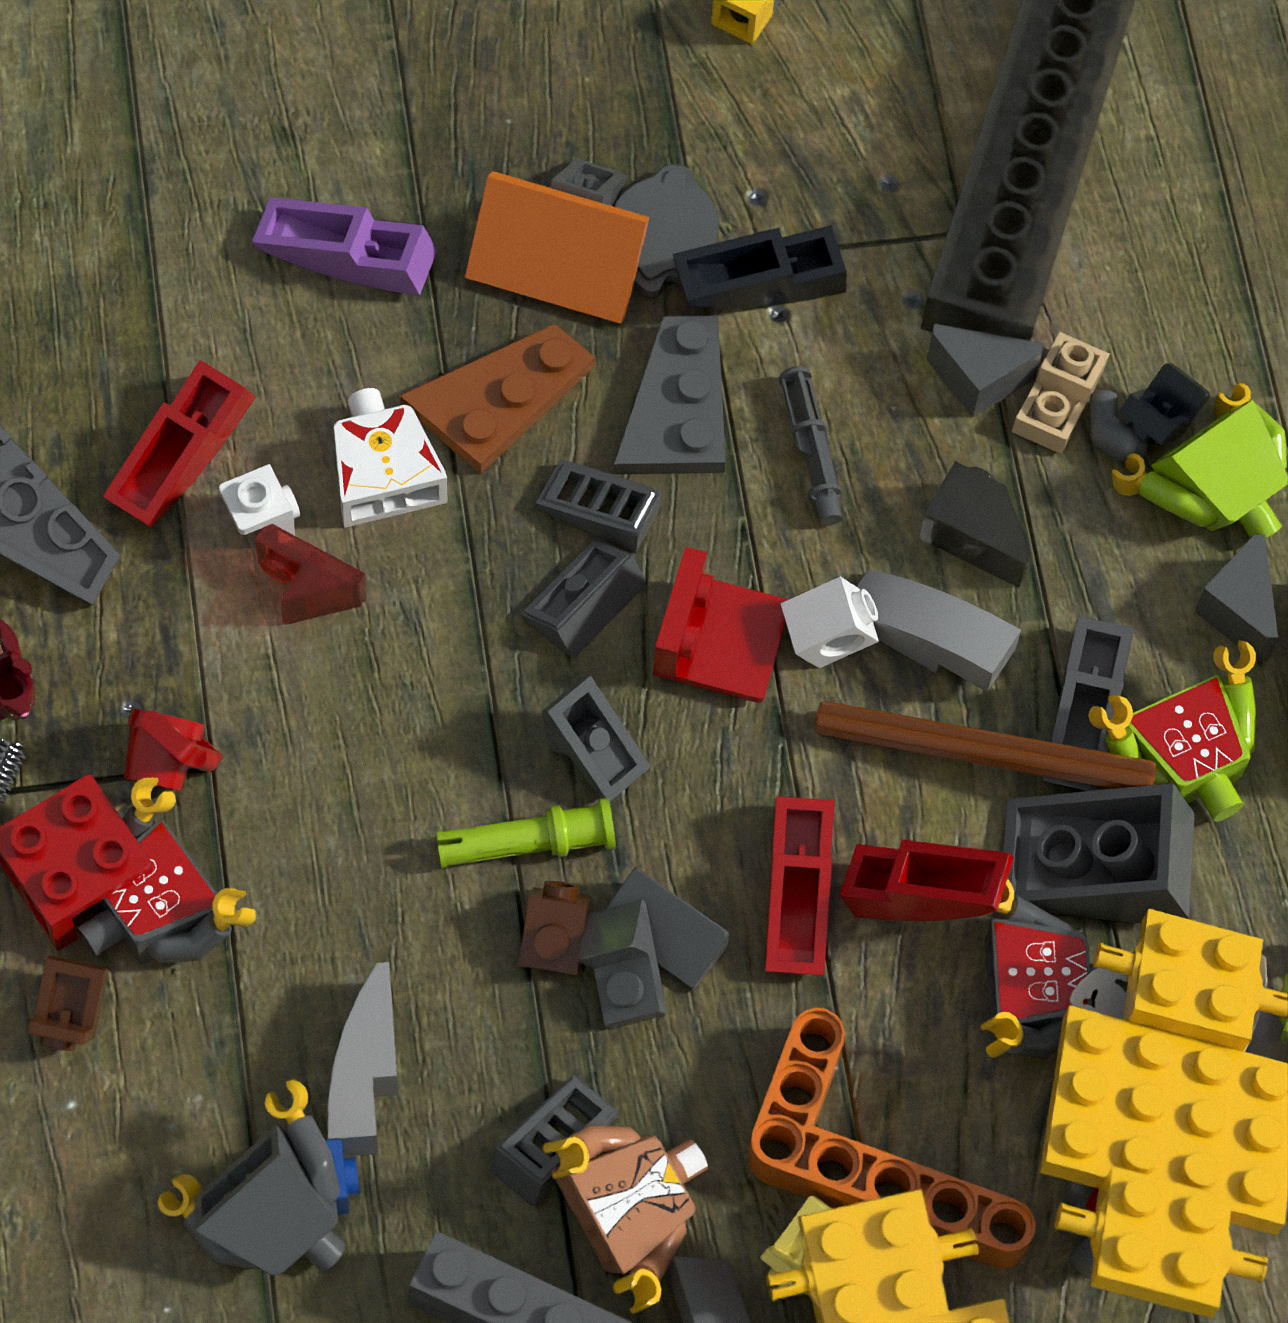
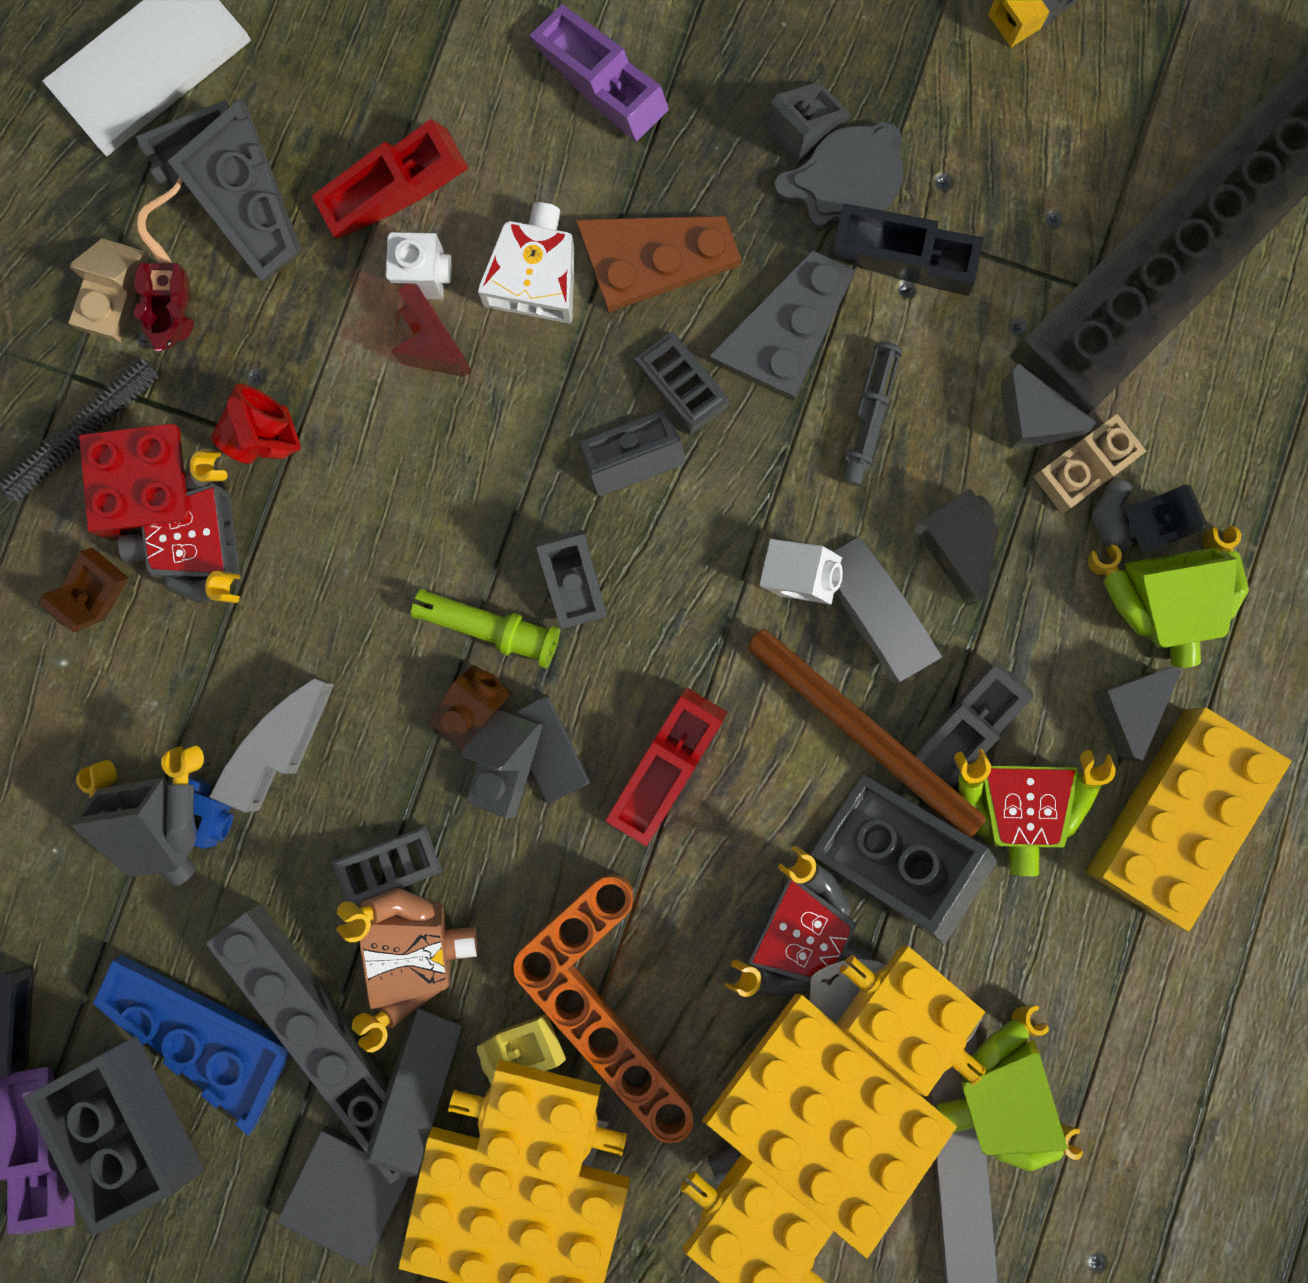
camera: 35 degrees right, 20 degrees up
orange tile [465,171,650,324] -> none
red bracket [653,547,788,703] -> none
red slope [839,840,1014,922] -> none

